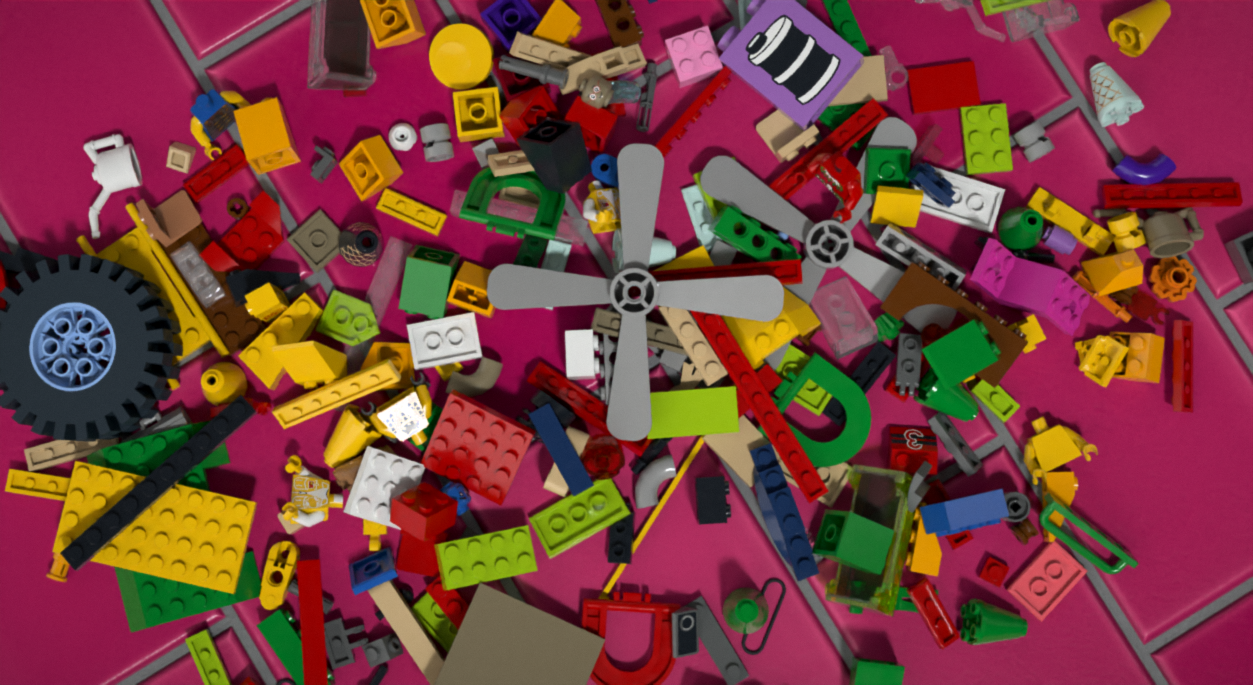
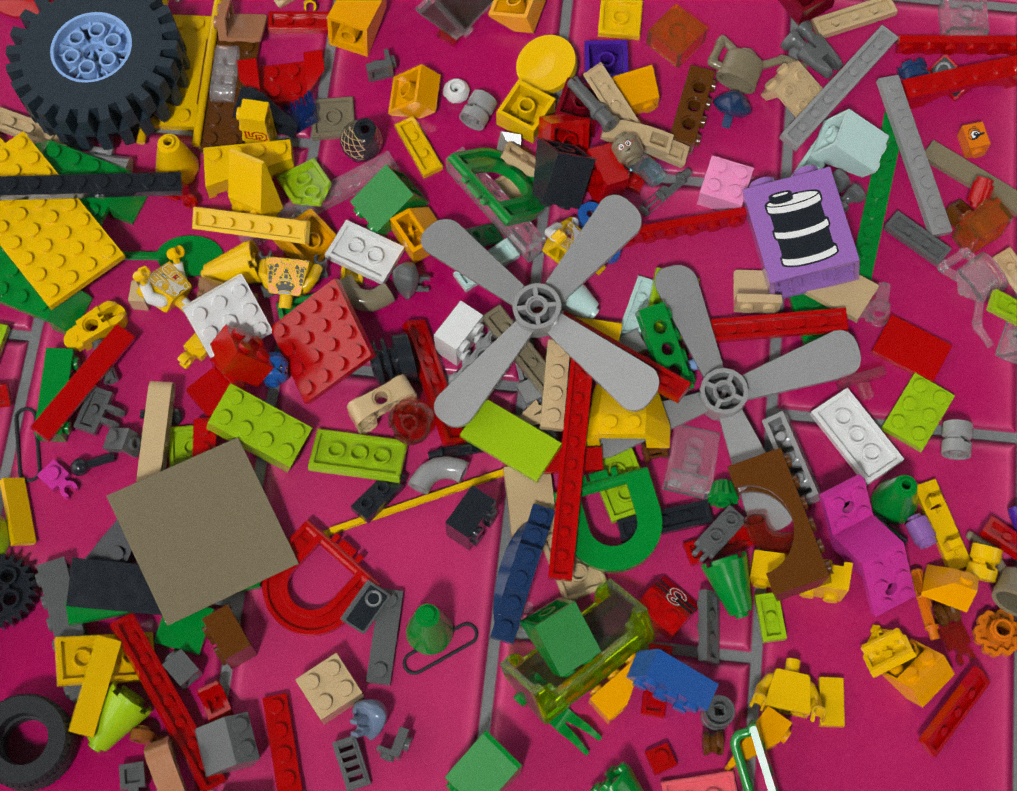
camera: 35 degrees right, 15 degrees down
reddish brown bush [227,198,249,220] -> none
blue tile [348,547,398,595] -> none
dark blue tile [528,403,594,496] -> none
red torso [795,151,863,224] -> none
green tile [863,148,911,194] -> none
yellow tile [870,186,924,228] -> none
dark blue plate [905,162,956,208] -> none
red tile [906,578,960,650] -> none
dark grey slope [908,461,932,513] -> none
green slope [922,319,1002,390] -> none
none -> green piece [122,235,223,277]
none -> clear blue piece [284,90,318,133]
none -> dark grey piece [392,262,430,300]
none -> yellow tile [818,677,845,728]

